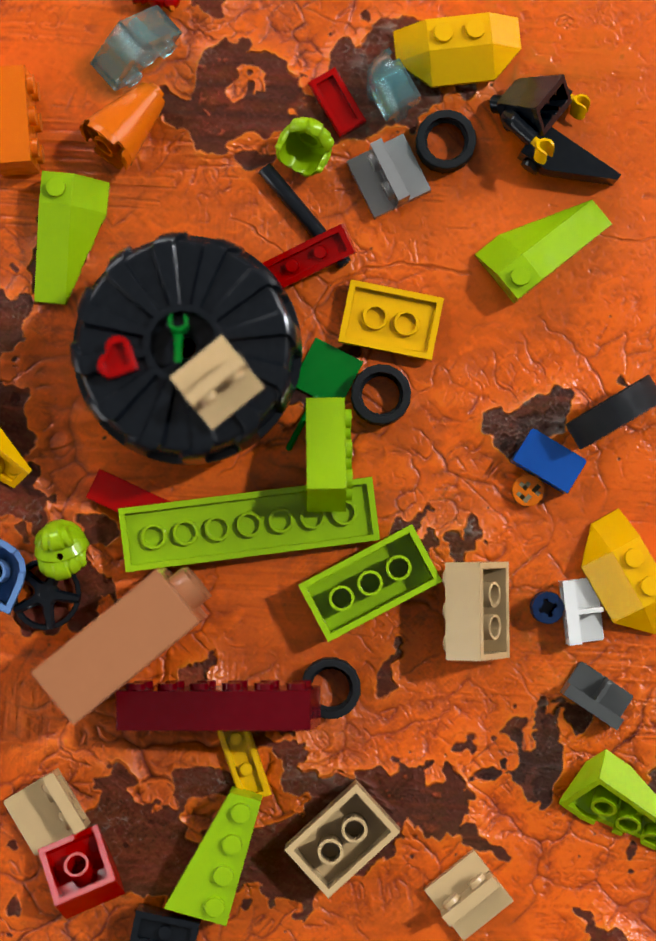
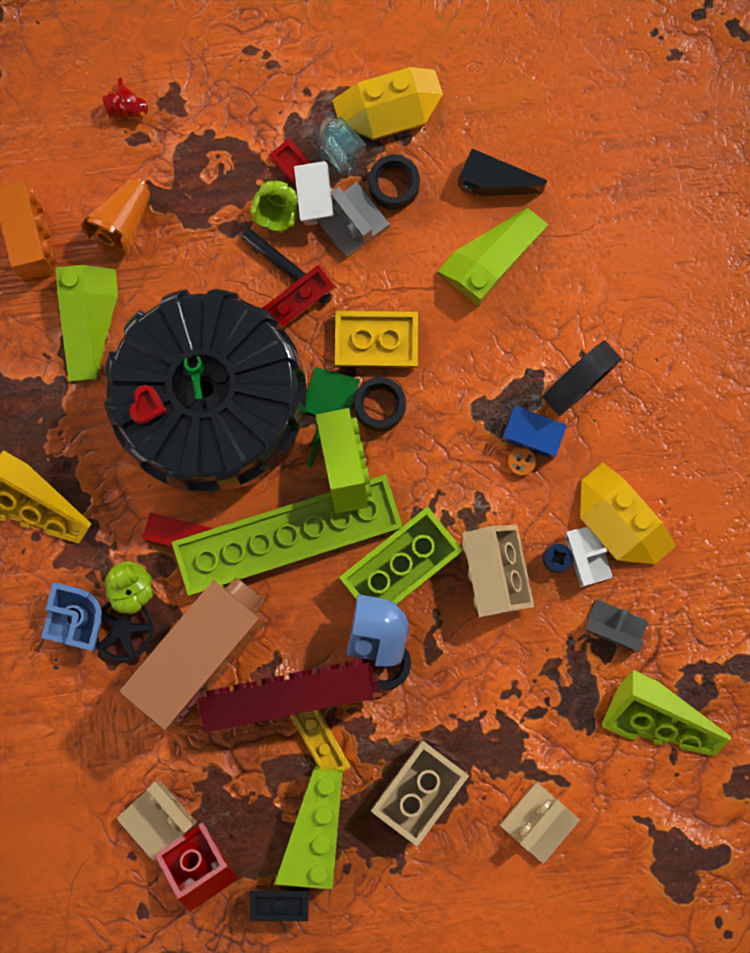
camera: 10 degrees left, 5 degrees down
clear light blue brick [90,5,182,91] -> none
tan bracket [169,335,265,431] -> none
black torso [490,74,590,164] -> none
none -> white panel [294,161,333,225]
none -> medium blue brick [347,594,409,667]

